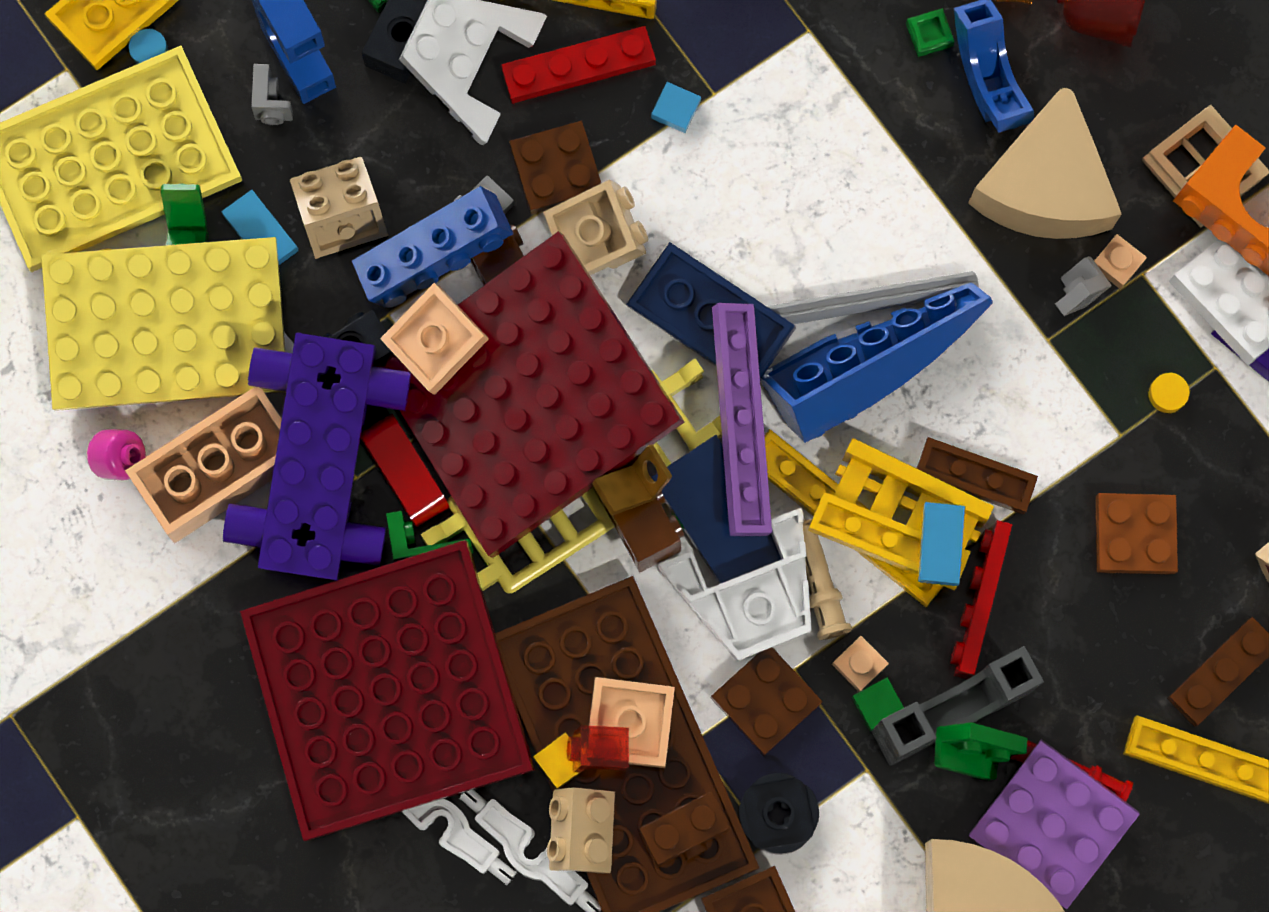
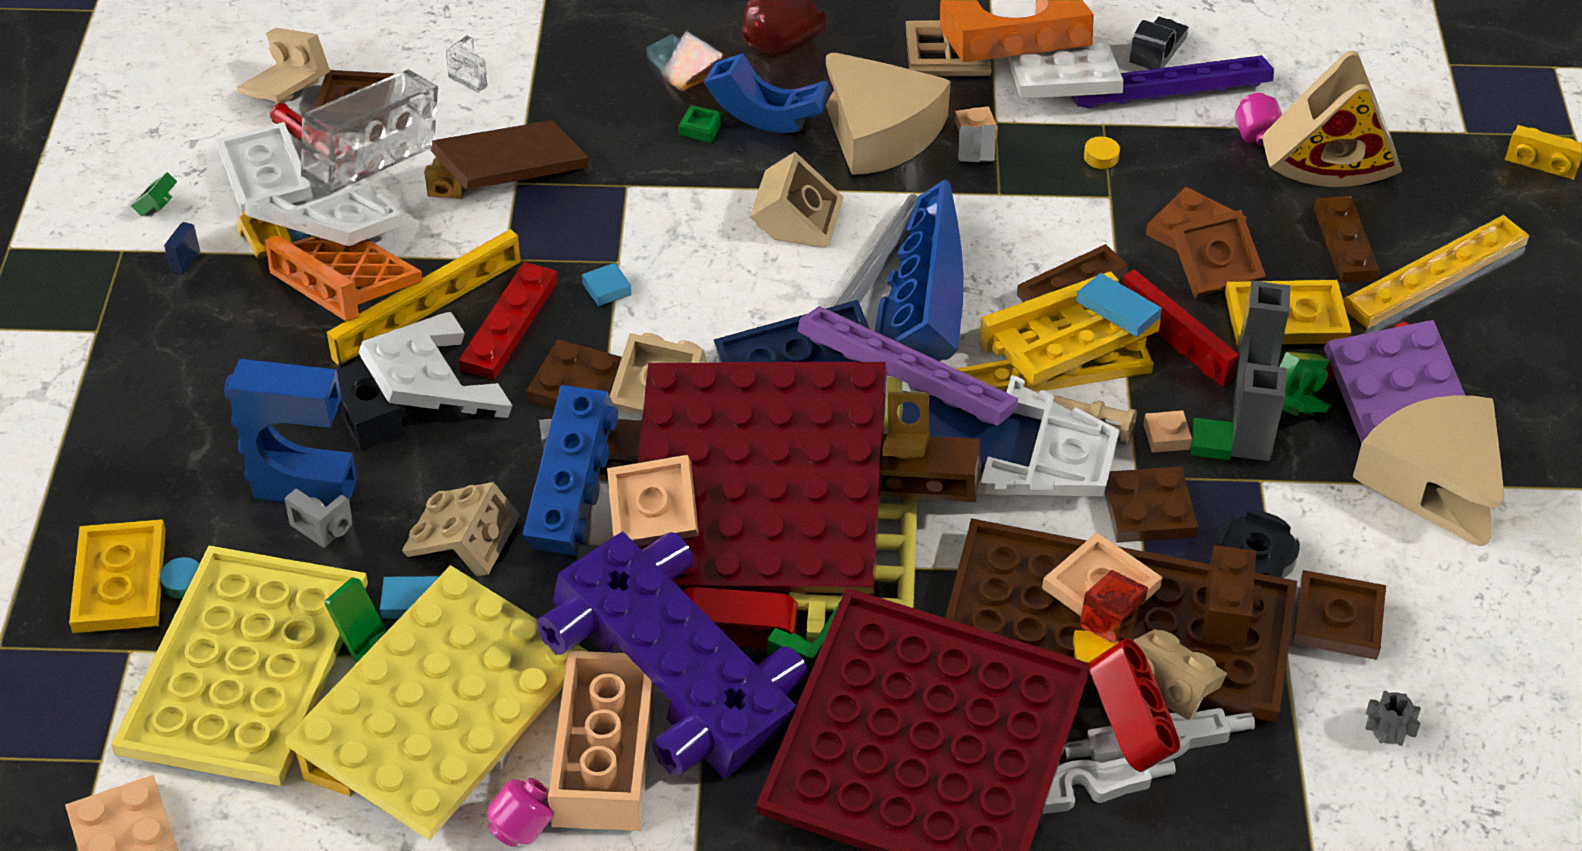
camera: 50 degrees left, 30 degrees down
none -> tan slope [750,152,844,247]
none -> red beam [1089,638,1180,772]
none -> dark orange plate [1170,210,1266,298]
none -> yellow plate [1225,280,1352,345]

